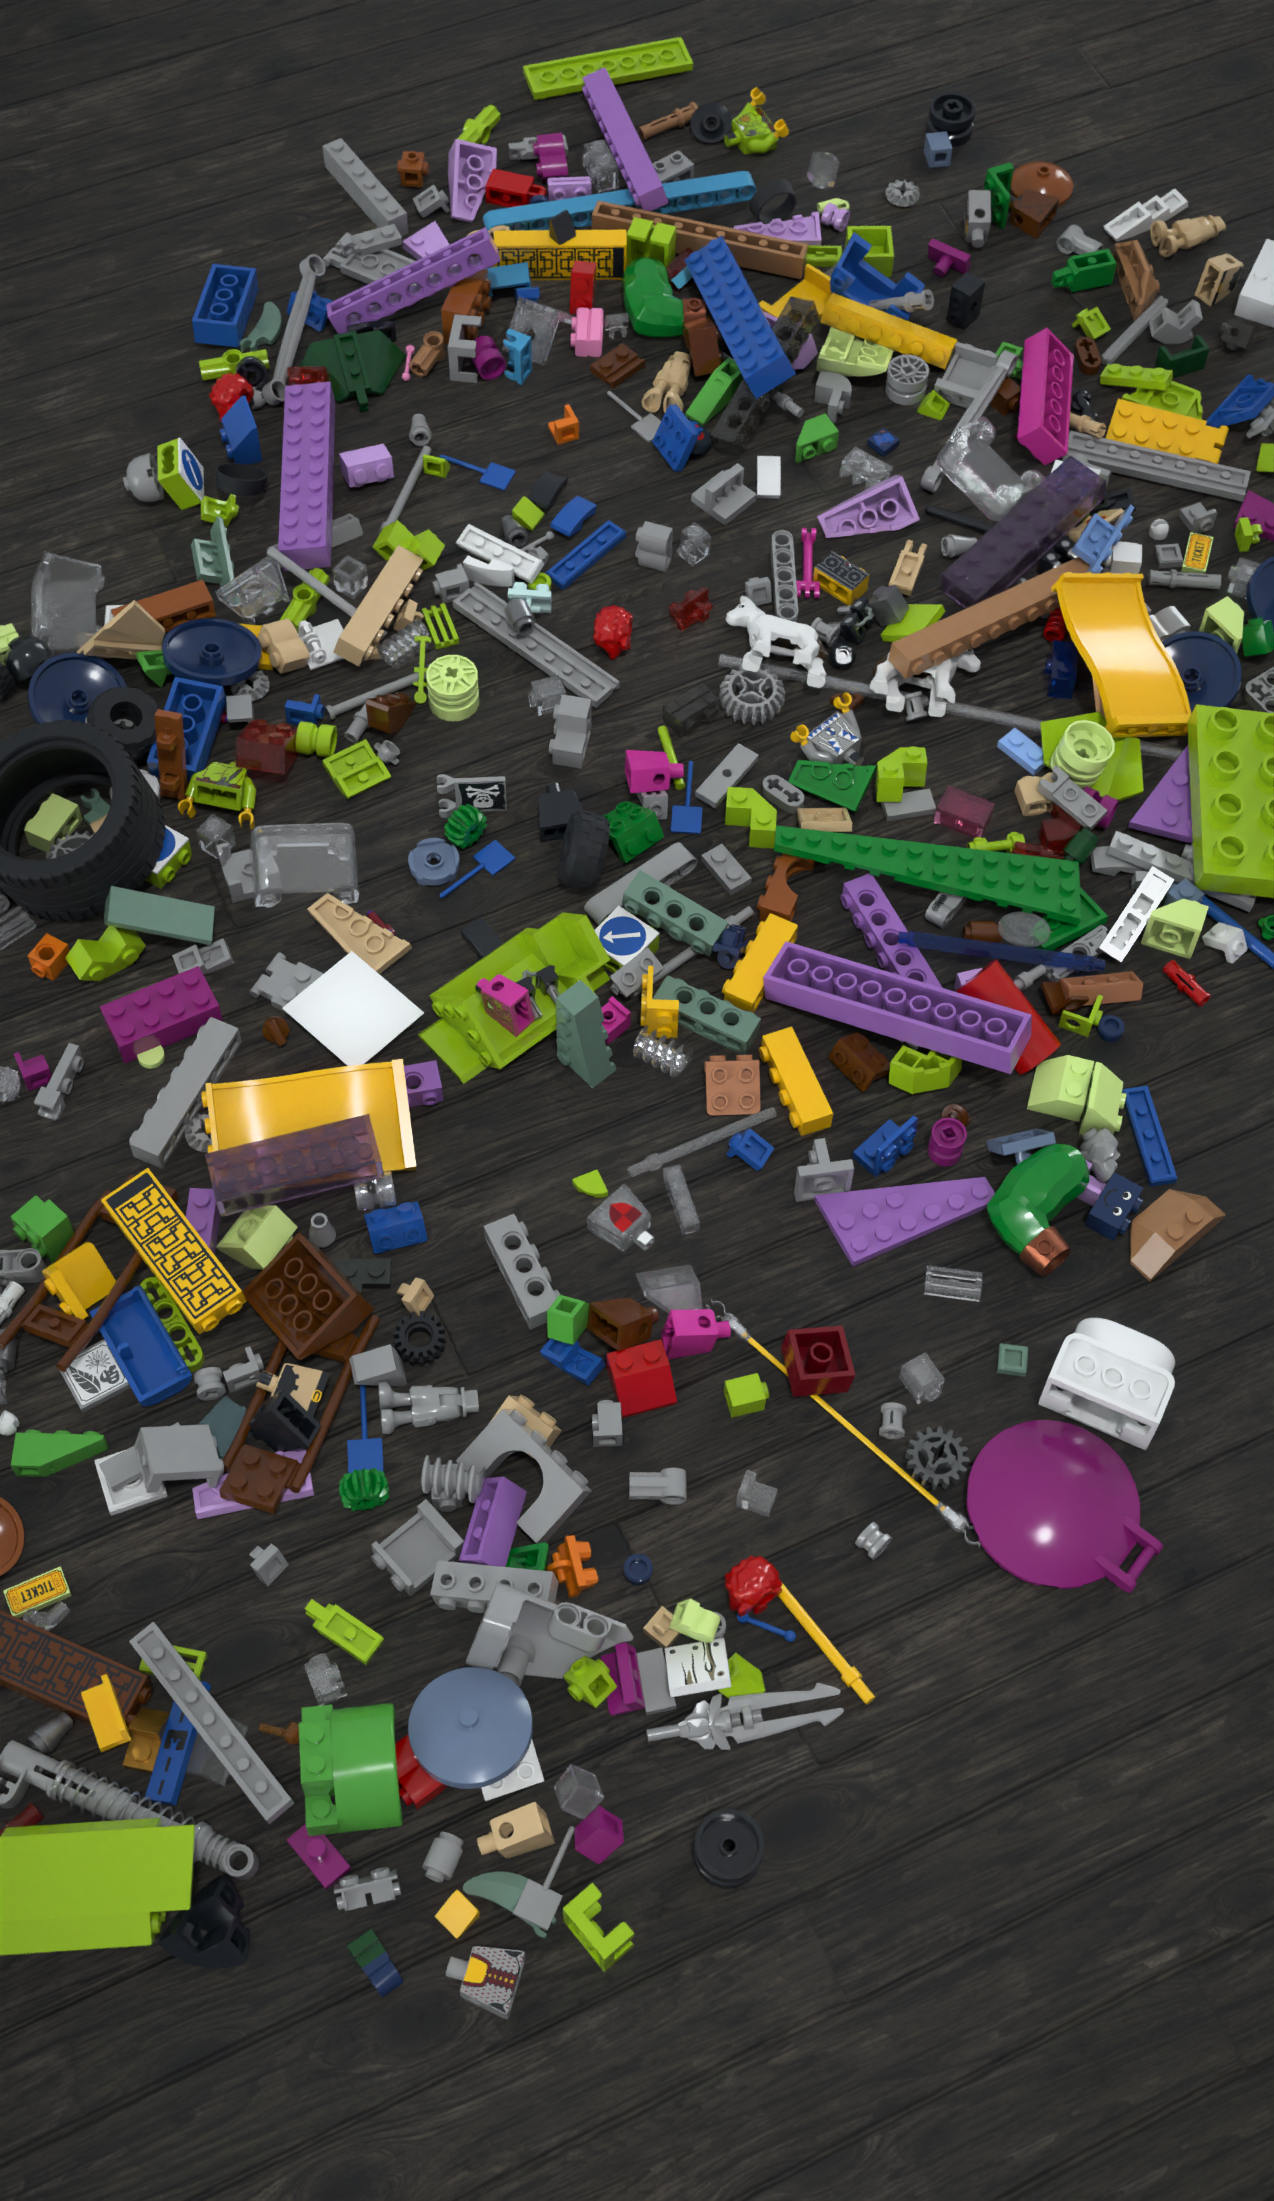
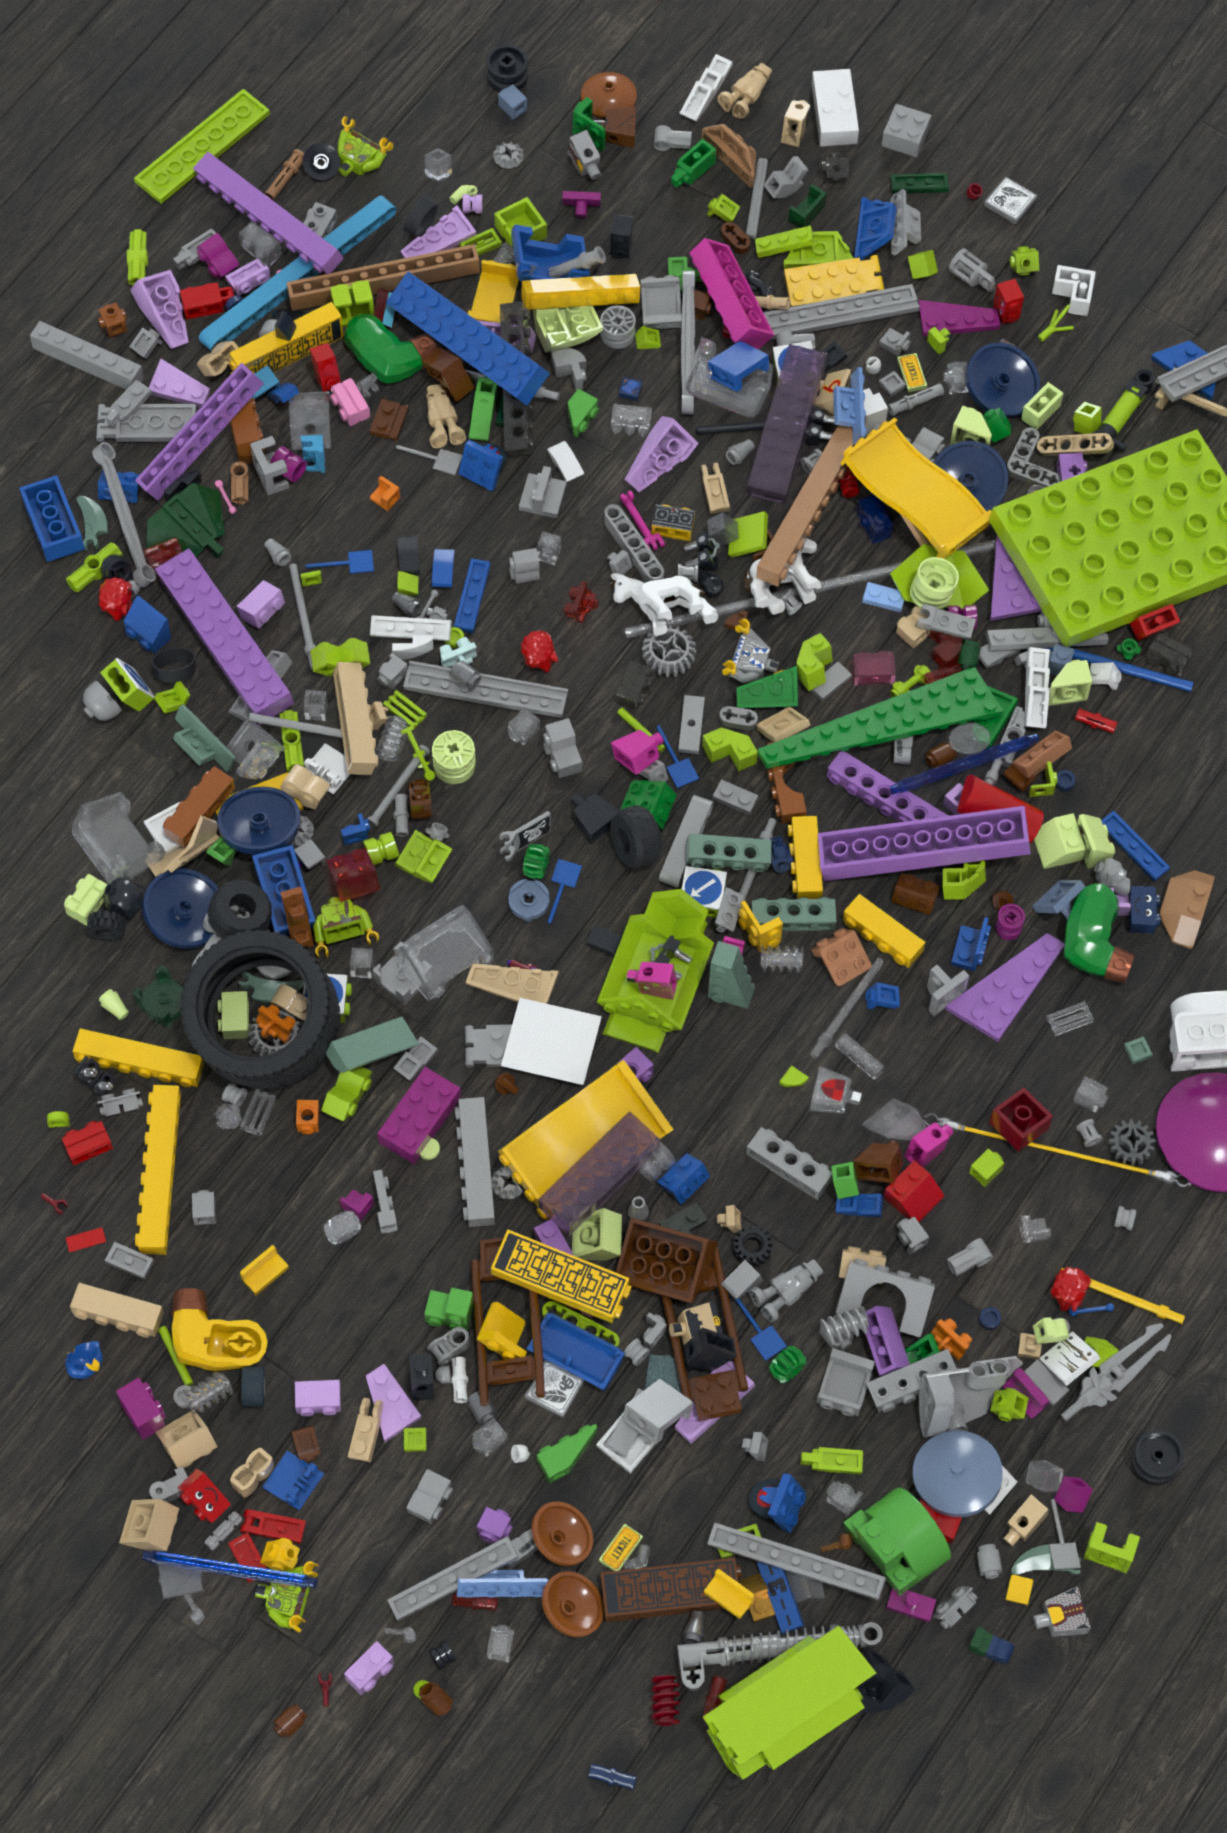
camera: 30 degrees left, 5 degrees up
none -> orange hips [256,1004,296,1043]
none -> blue panel [708,341,769,392]
none -> blue plate [749,1473,806,1533]

